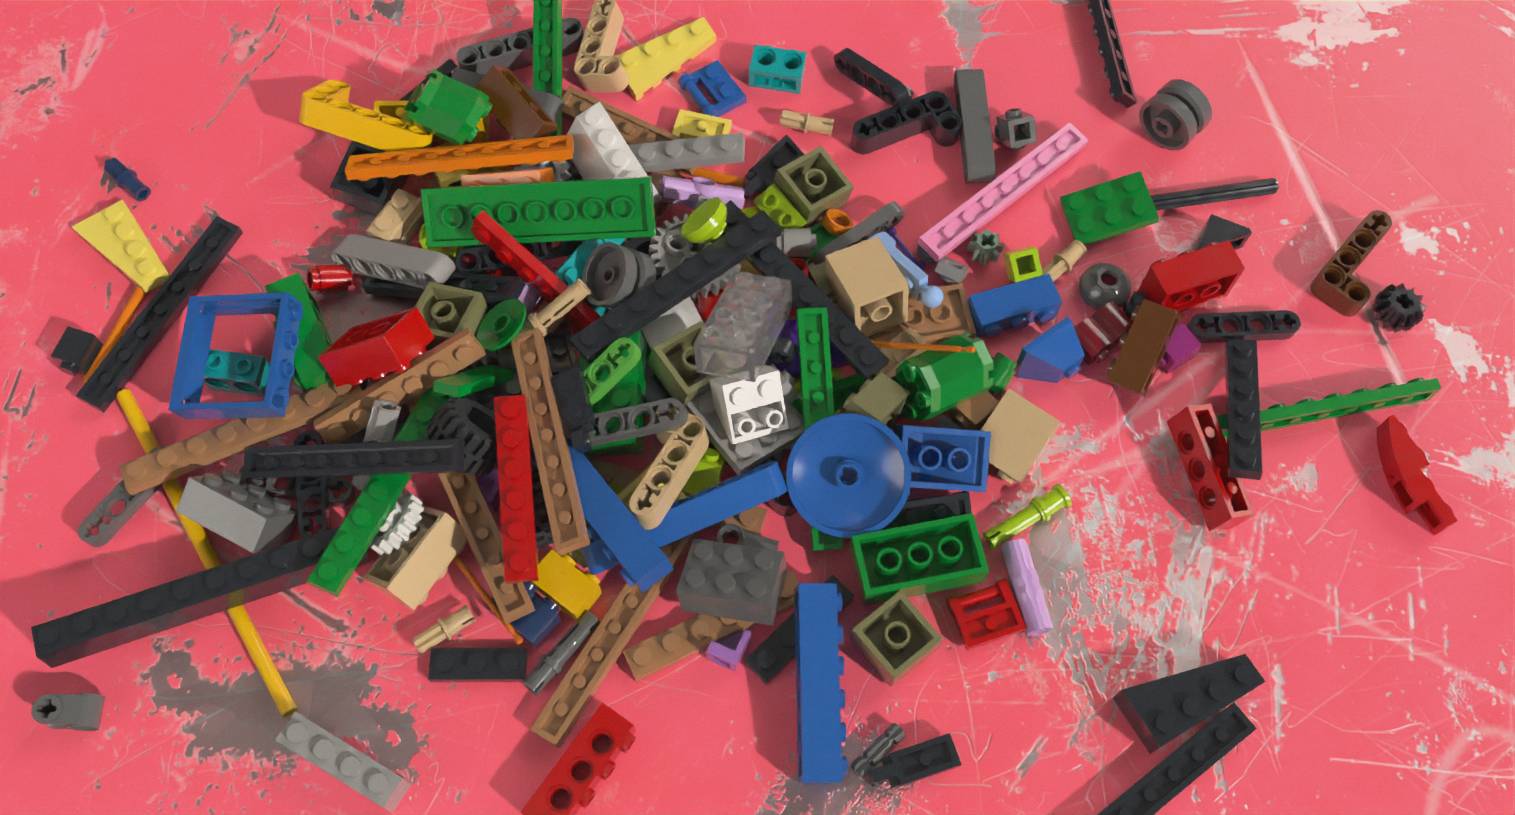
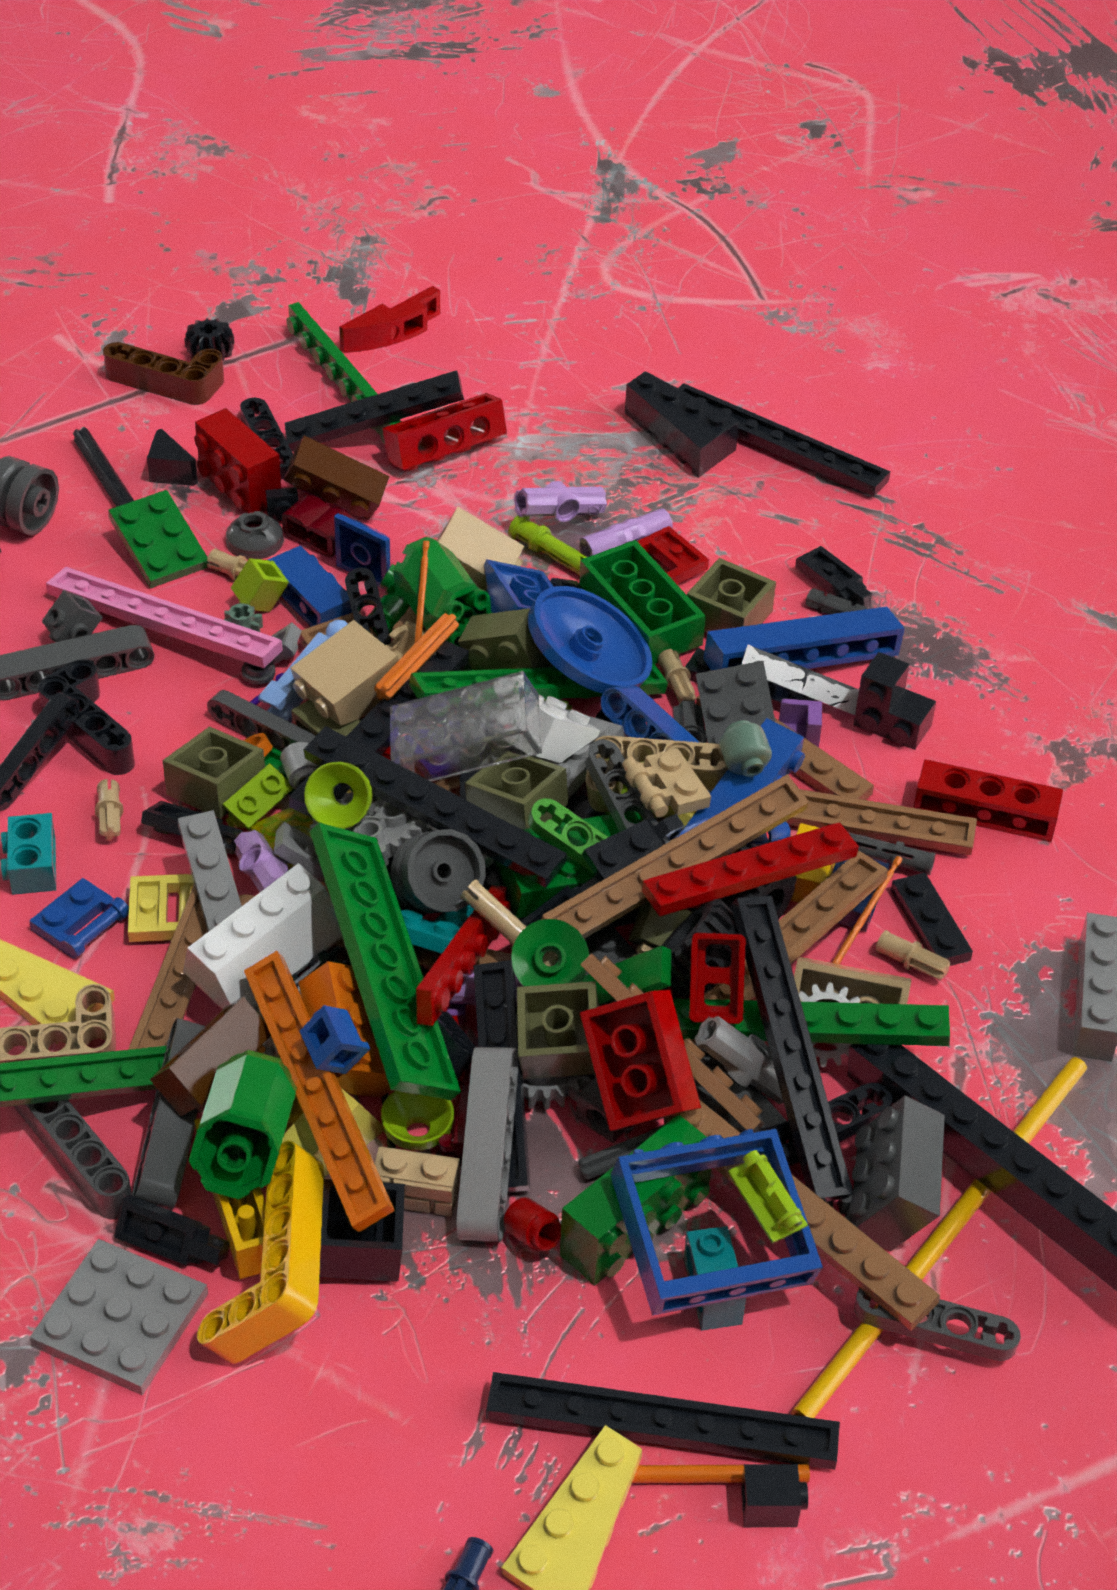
camera: 110 degrees left, 20 degrees down
none -> light grey plate [29,1239,208,1395]
none -> blue brick [300,1005,370,1074]
none -> black beam [345,568,391,645]
none -> orange axle [374,613,459,700]
none -> lavender piece [513,481,607,522]
none -> tan plate [622,748,712,817]
none -> tan axle [658,649,696,704]
none -> red piece [689,933,746,1024]
none -> sand green head [719,720,772,777]
none -> lime hinge [728,1150,808,1244]
none -> white sticker [742,645,859,715]
none -> black brick [853,652,936,750]

